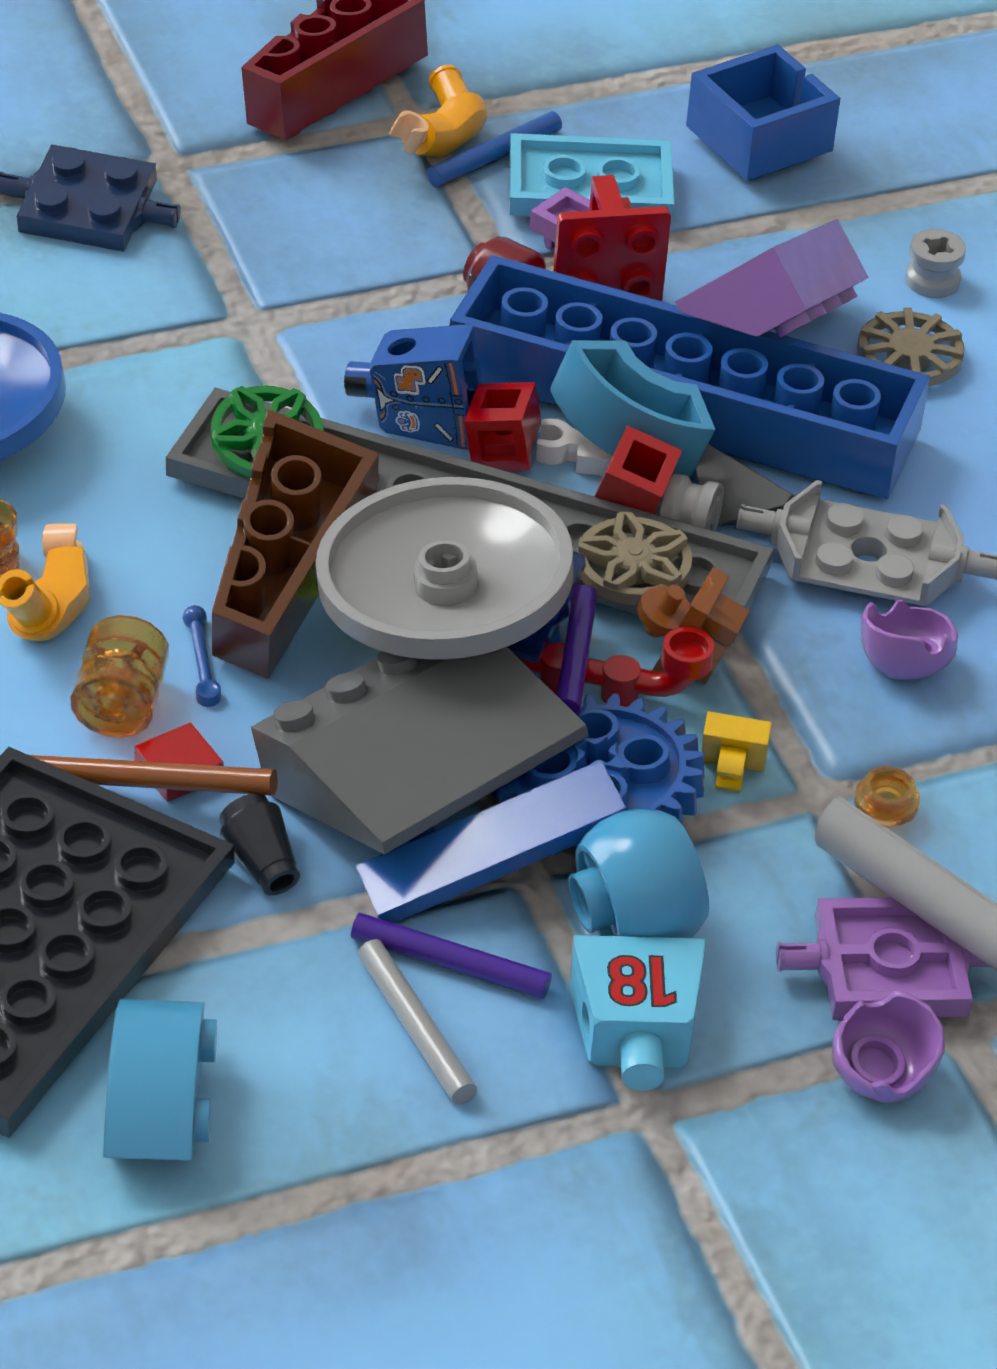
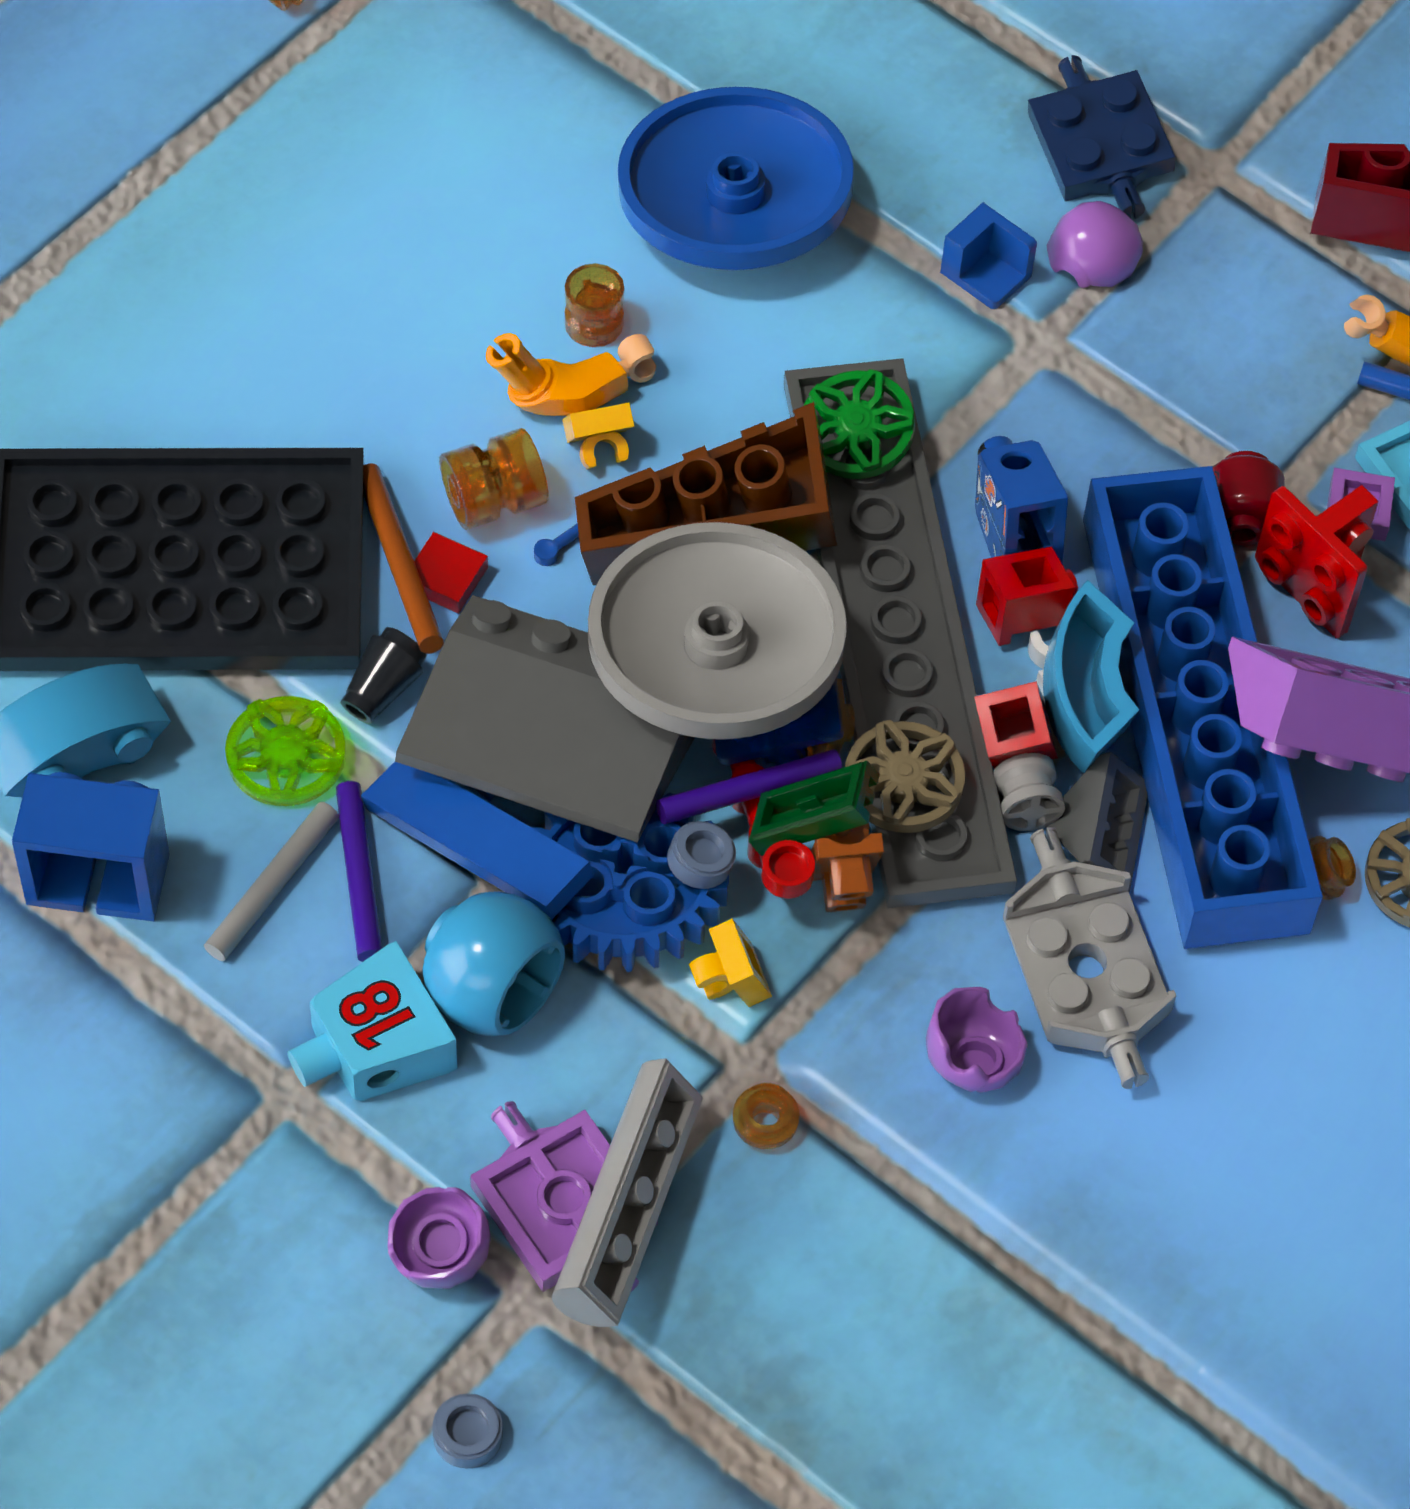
camera: 60 degrees right, 15 degrees up
none -> blue piece [12,772,170,922]
none -> clear neon green wheel [225,696,346,806]
none -> yellow tile [562,402,634,469]
none -> sand blue tile [667,821,736,889]
none -> dark green tile [748,761,880,856]
none -> blue panel [940,202,1037,309]
none -> medium lavender hair [1046,201,1143,288]

